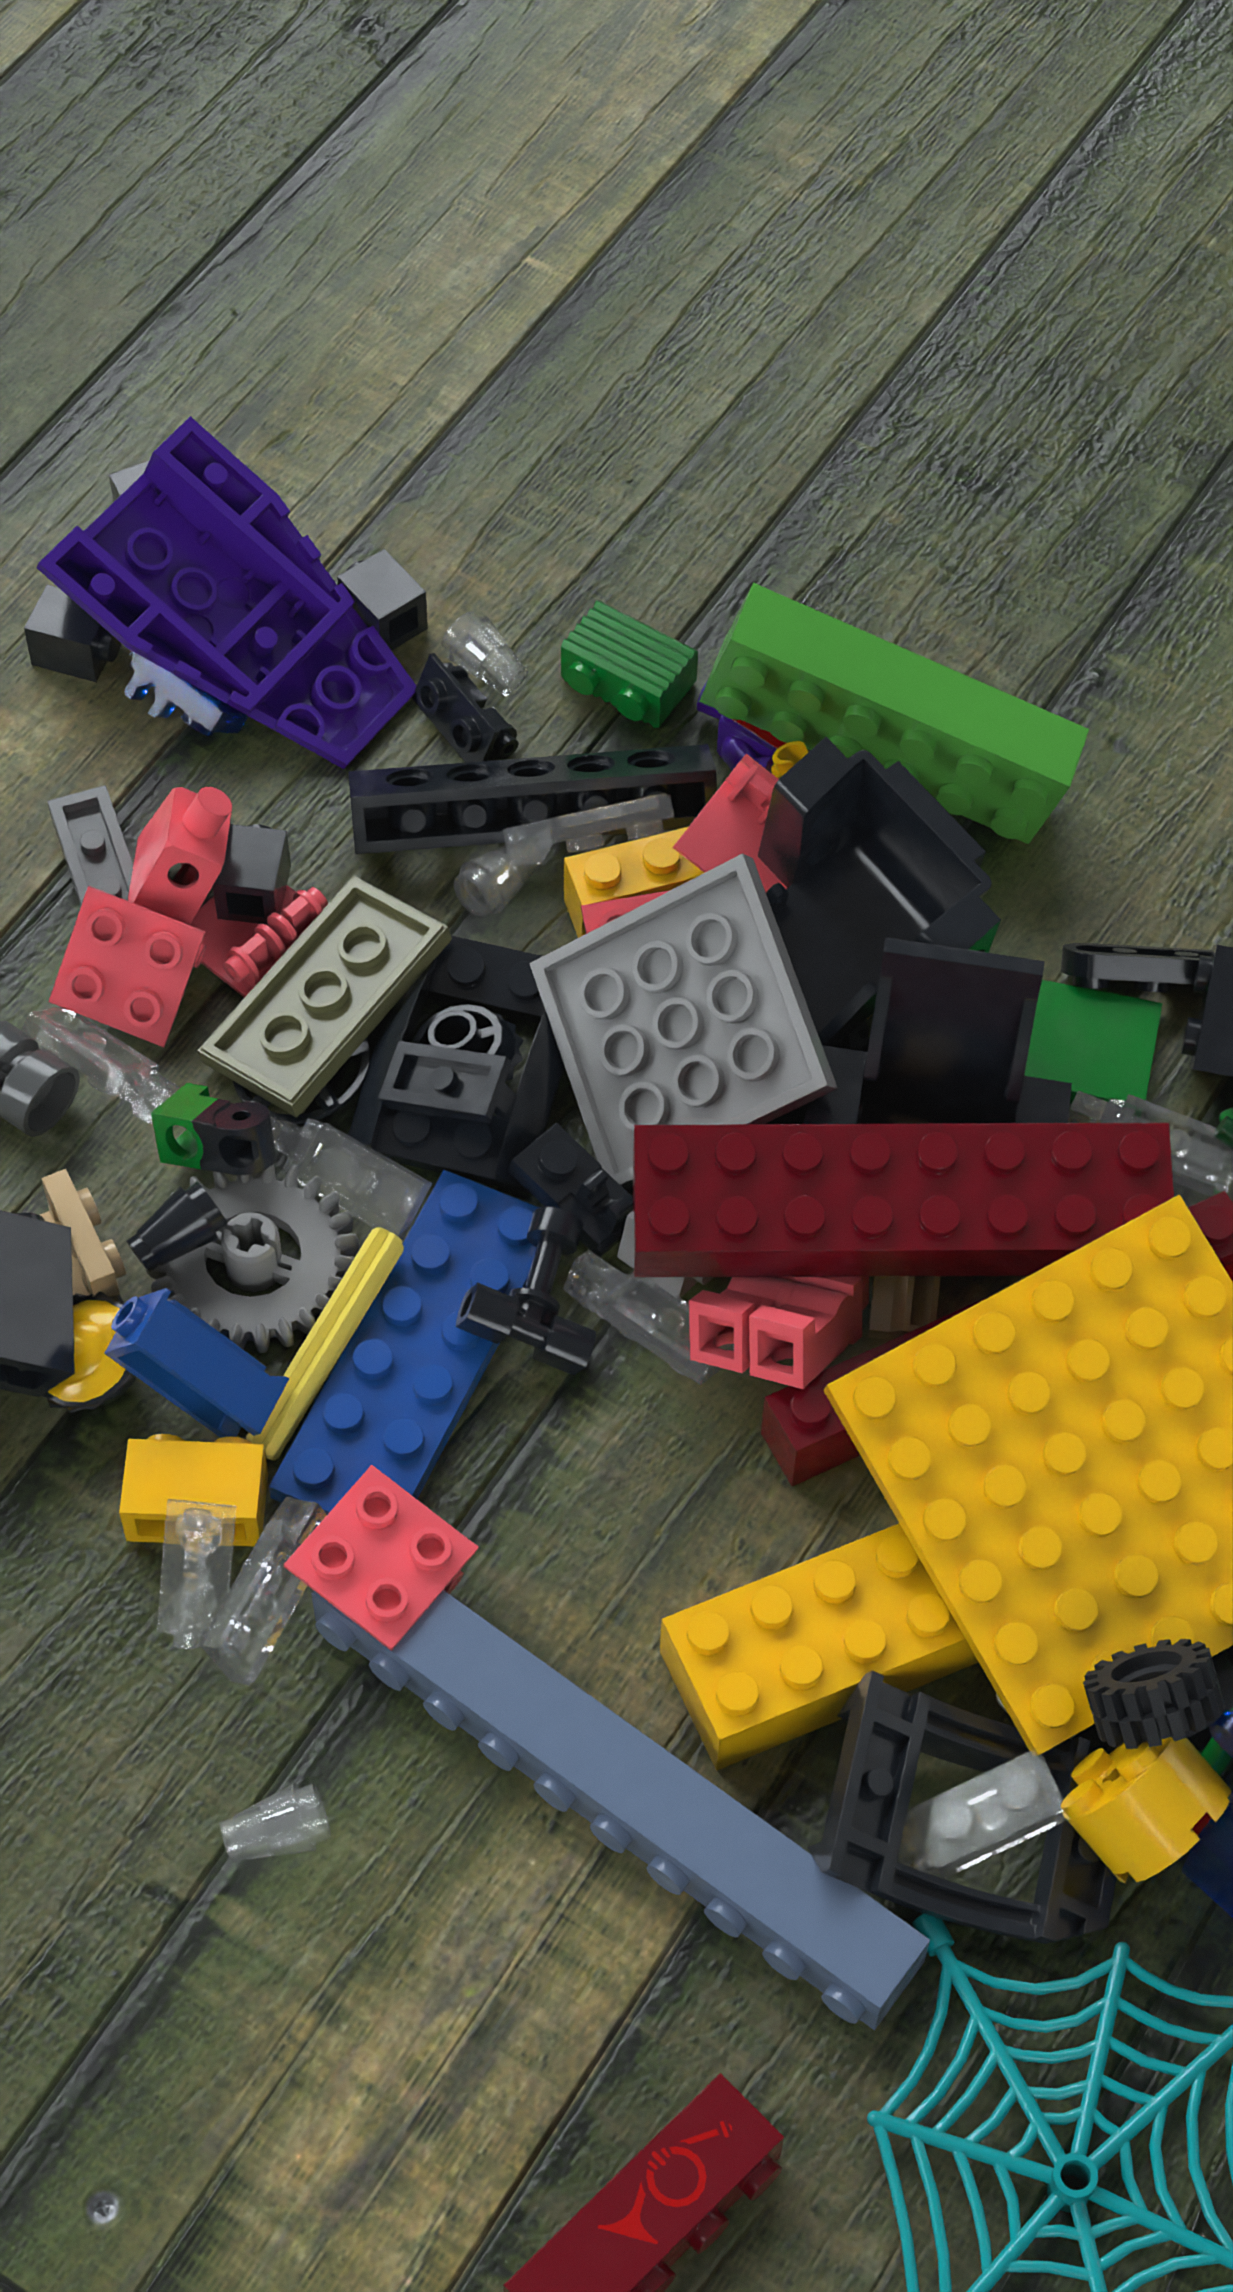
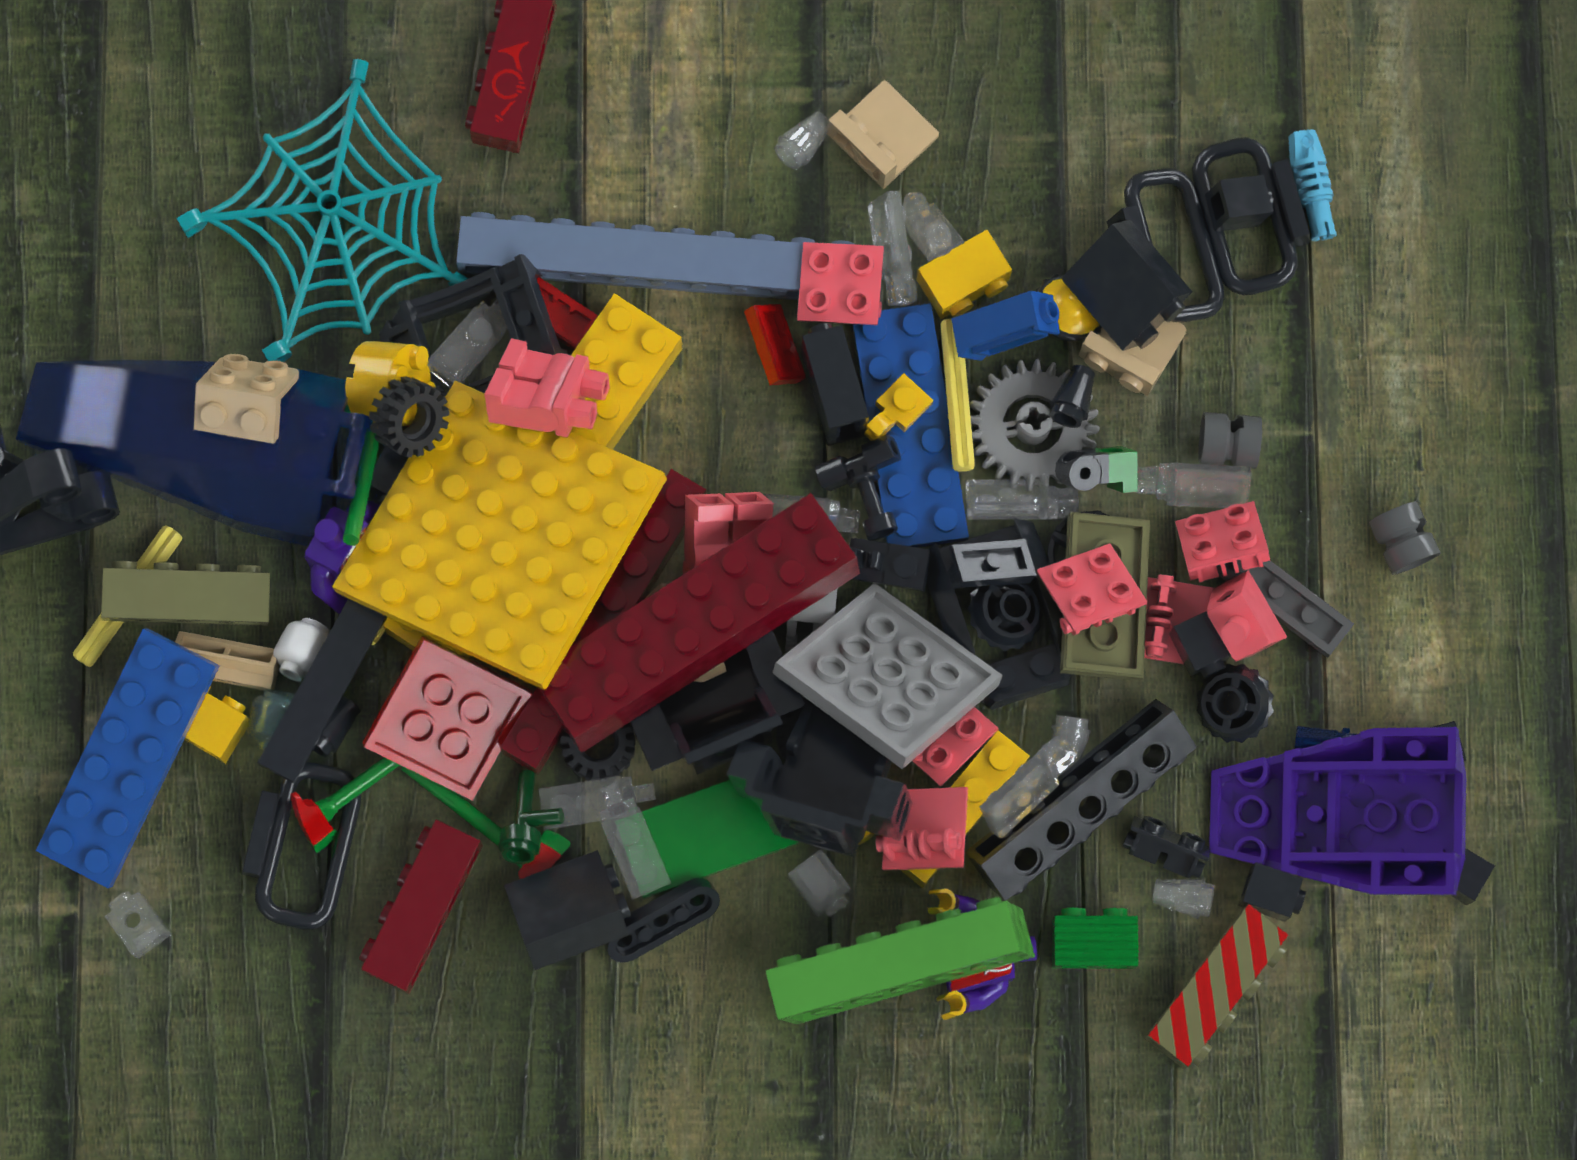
camera: 145 degrees right, 20 degrees up
none -> coral hips [484,338,610,438]
none -> red plate [537,277,598,350]
none -> clear hinge [599,782,671,899]
none -> red plate [744,304,806,385]
none -> black brick [801,323,869,446]
none -> tan bracket [828,81,939,189]
none -> yellow plate [864,373,933,441]
none -> coral hinge [1037,543,1148,635]
none -> brick [1144,904,1288,1069]
none -> black piece [1196,664,1274,743]

